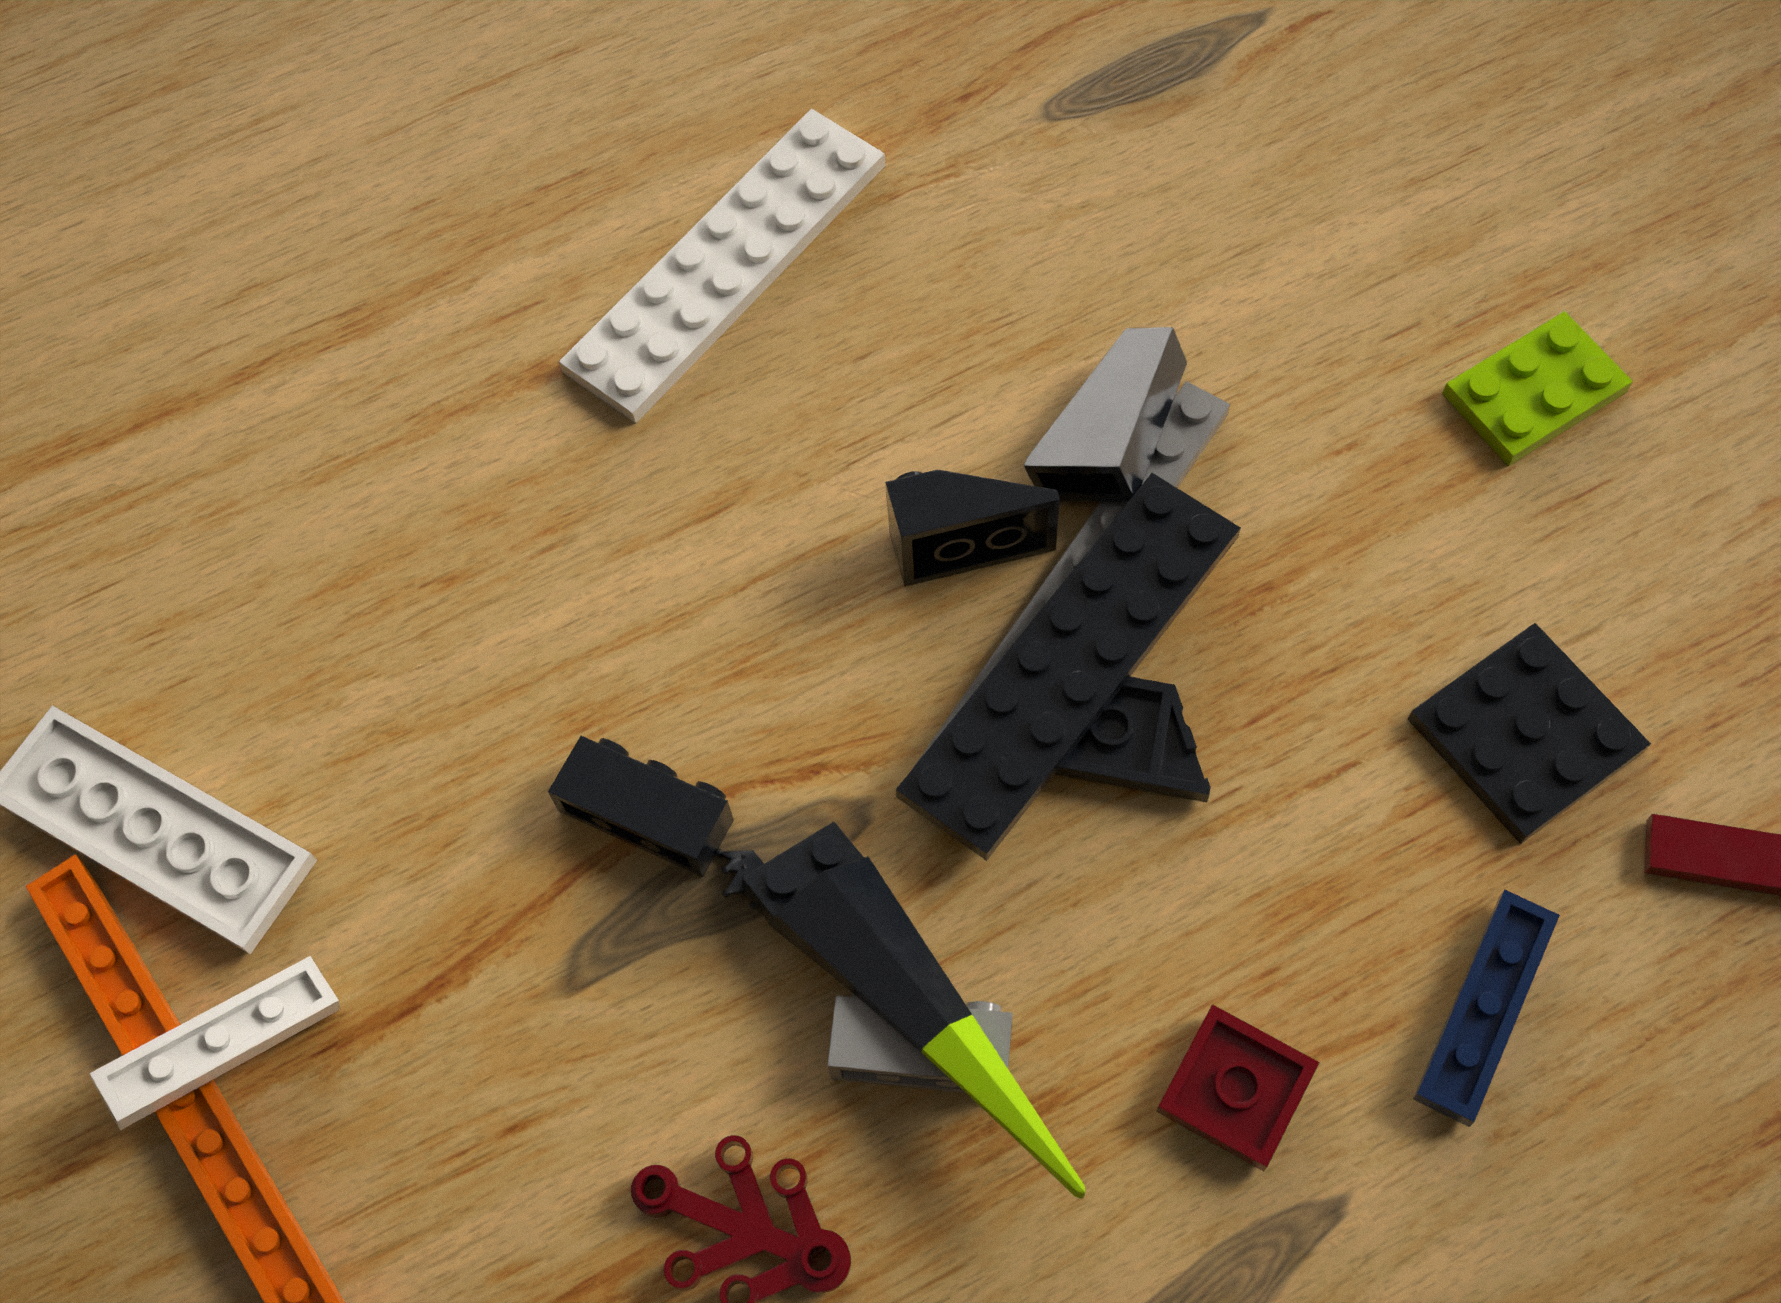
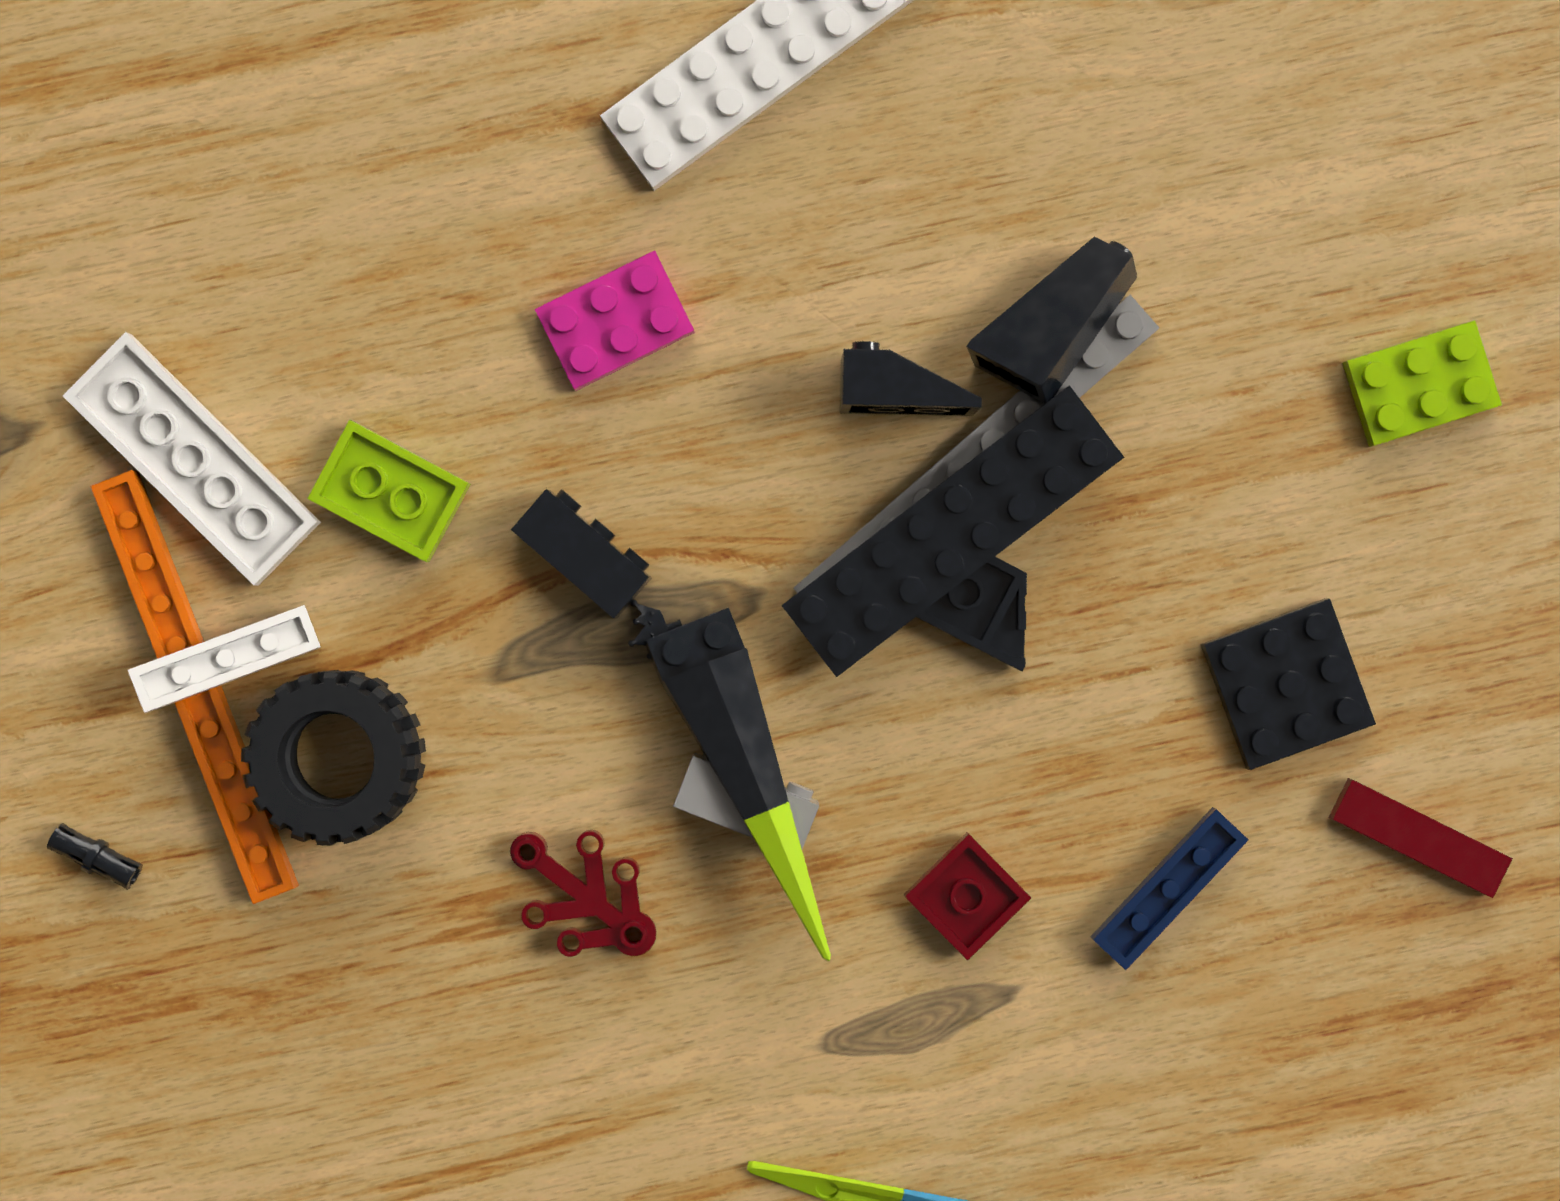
camera: 10 degrees right, 25 degrees up
none -> black tyre [241,670,426,846]
none -> lime plate [307,420,471,562]
none -> dark pink plate [535,250,695,391]

